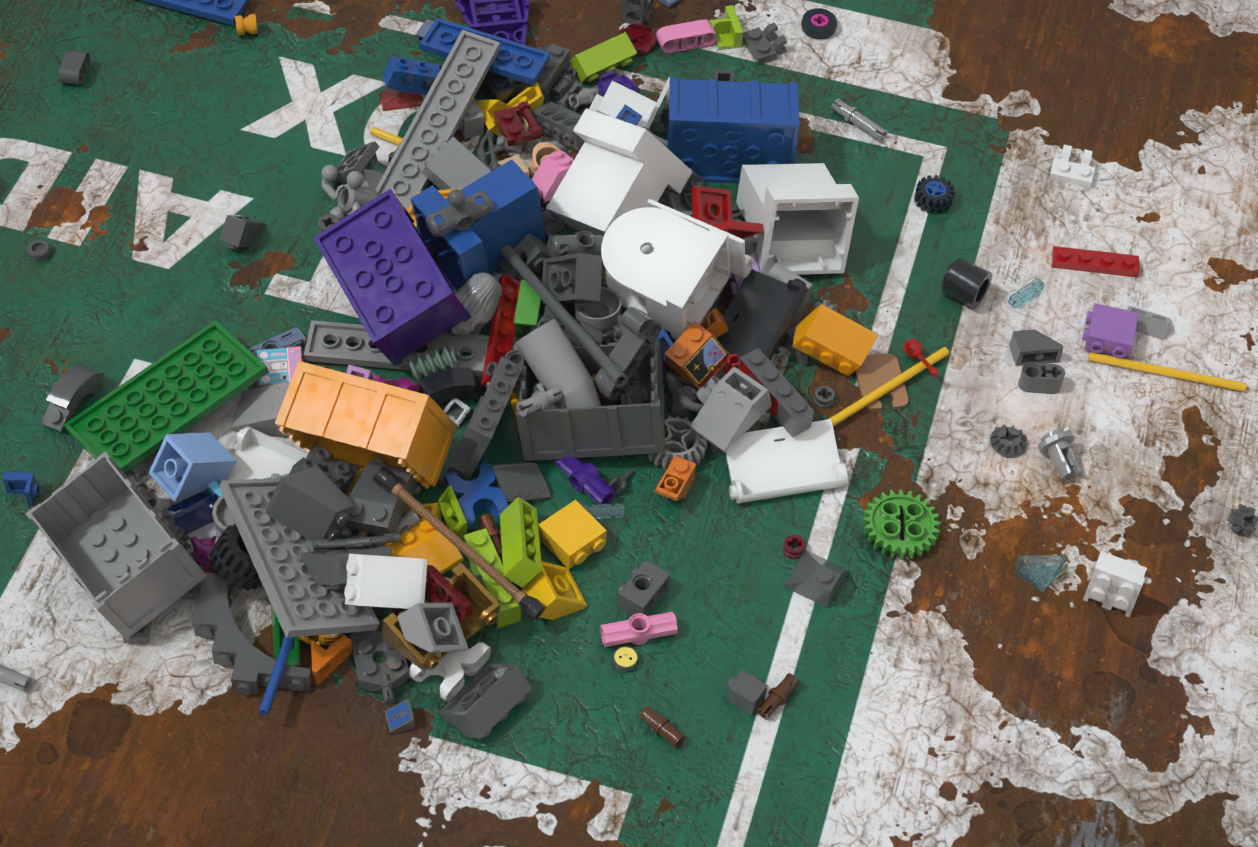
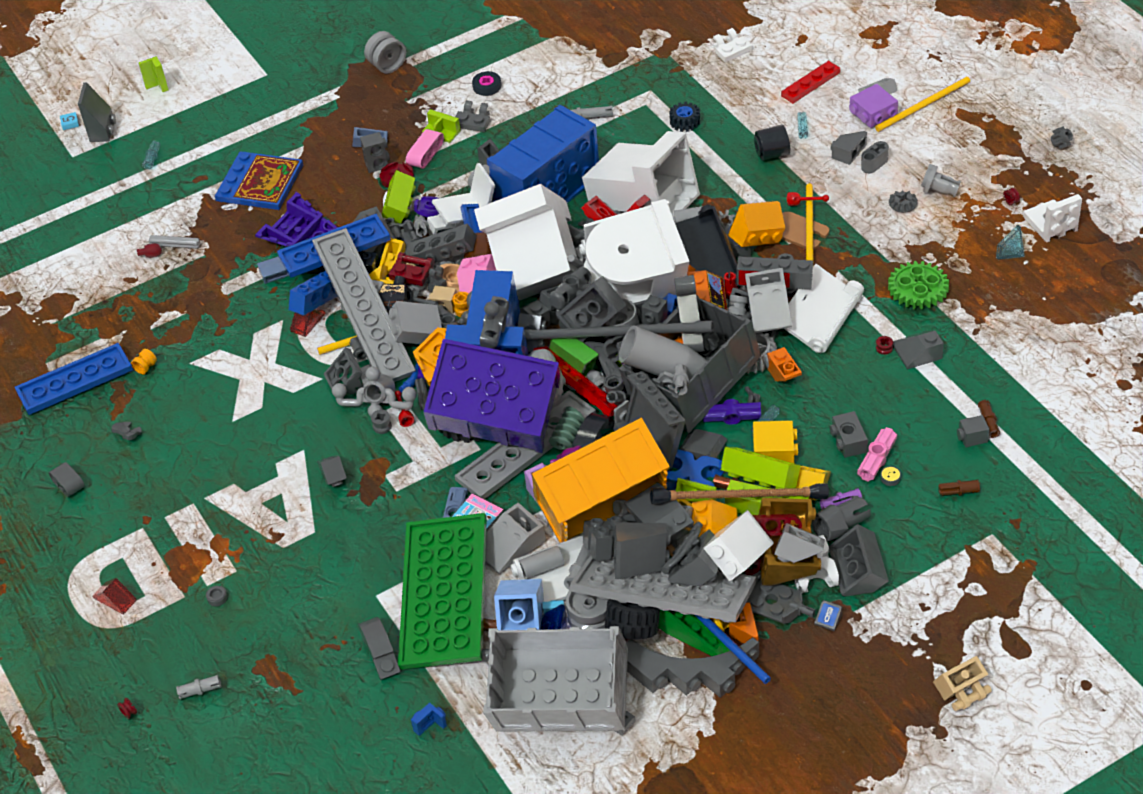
camera: 40 degrees left, 5 degrees down
none -> dark grey piece [111,422,141,440]
none -> torso [379,276,413,315]
none -> dark grey plate [428,265,446,293]
none -> light grey pin [518,546,564,579]
none -> dark grey piece [812,496,871,542]
none -> medium lavender pin [820,488,862,510]
none -> dark red bush [1003,187,1020,205]

